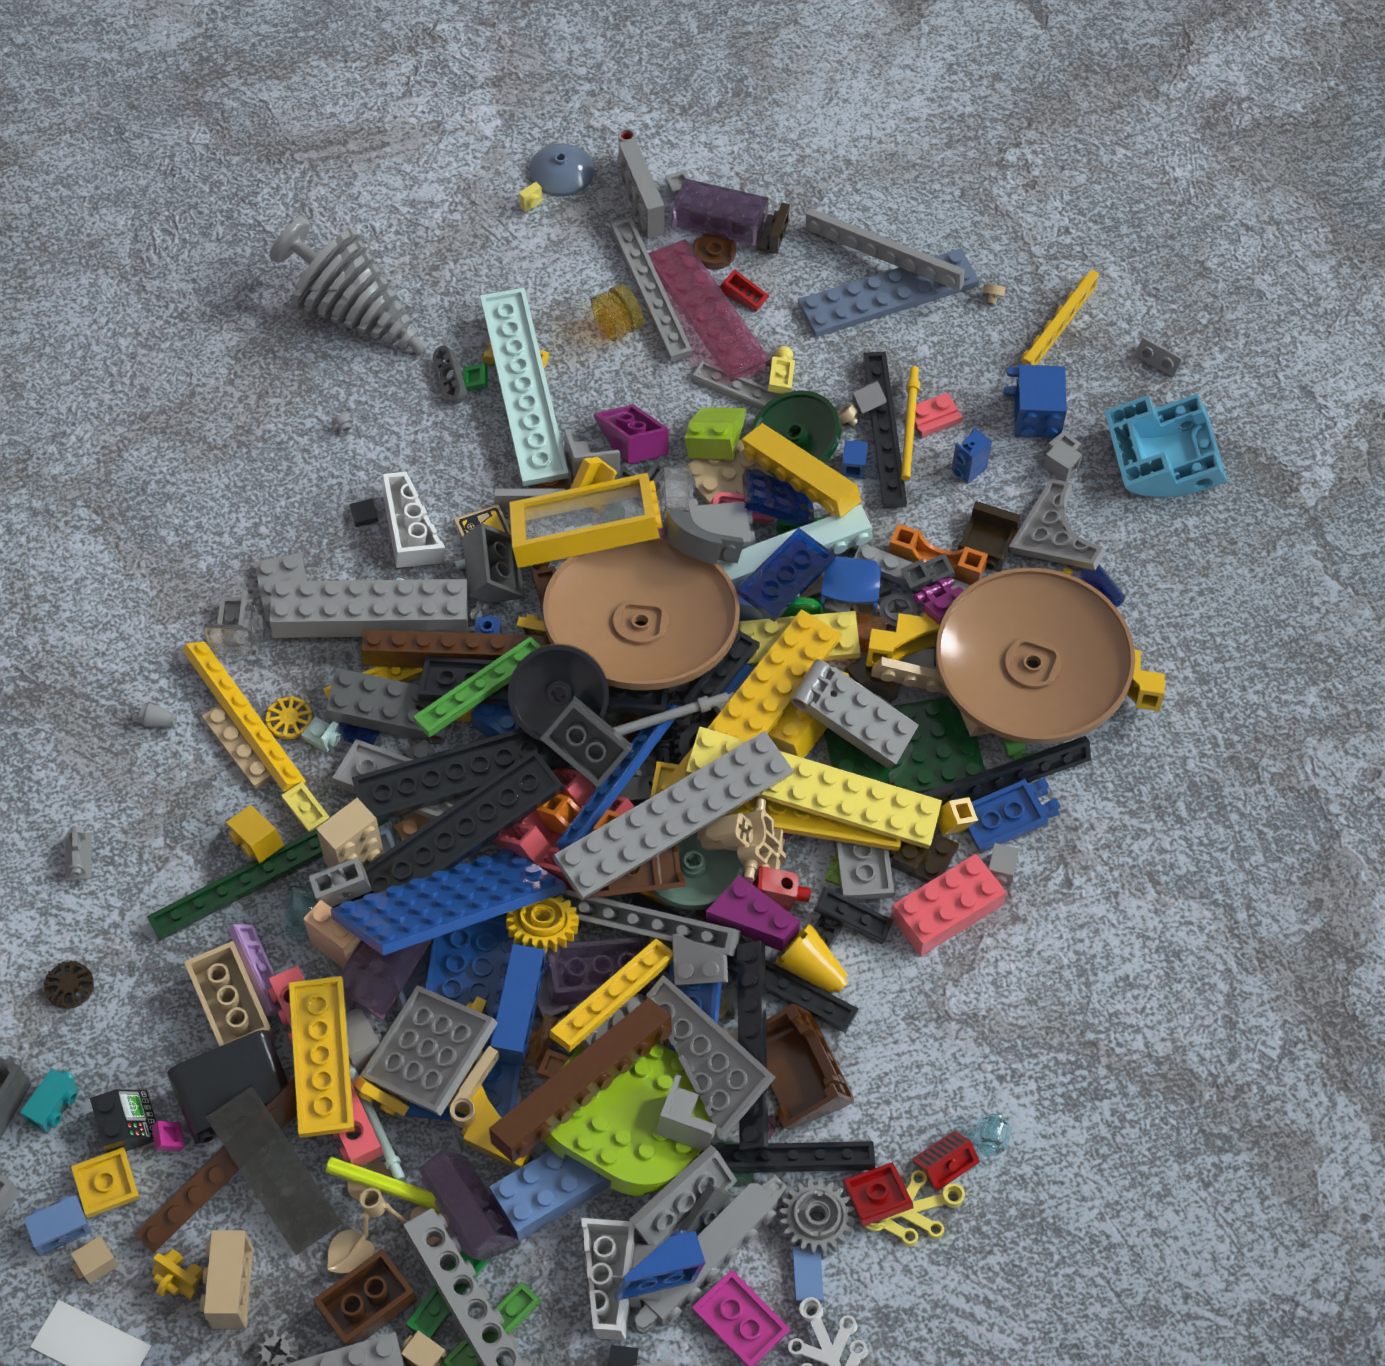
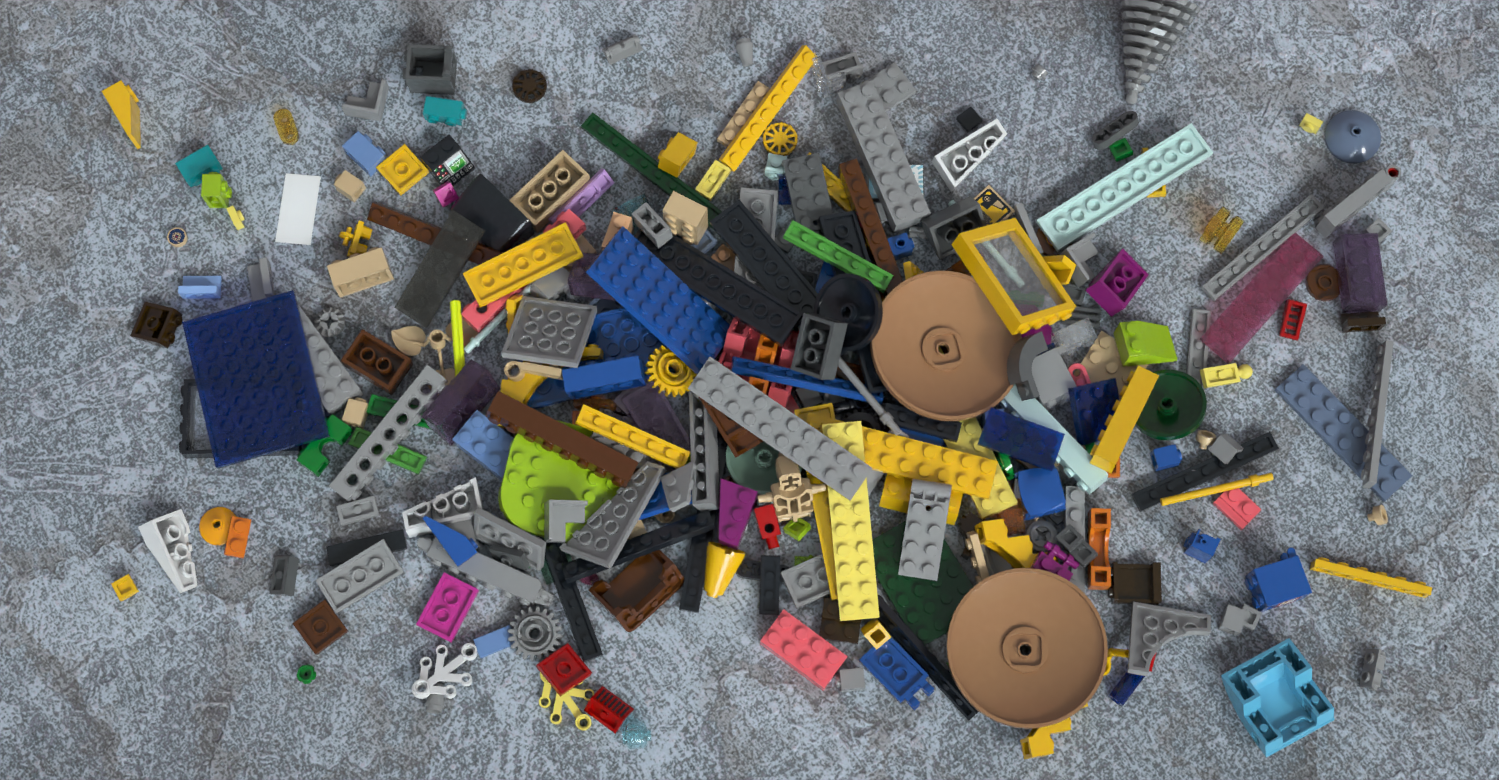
camera: 70 degrees right, 15 degrees up
none -> lime plate [783,518,811,541]

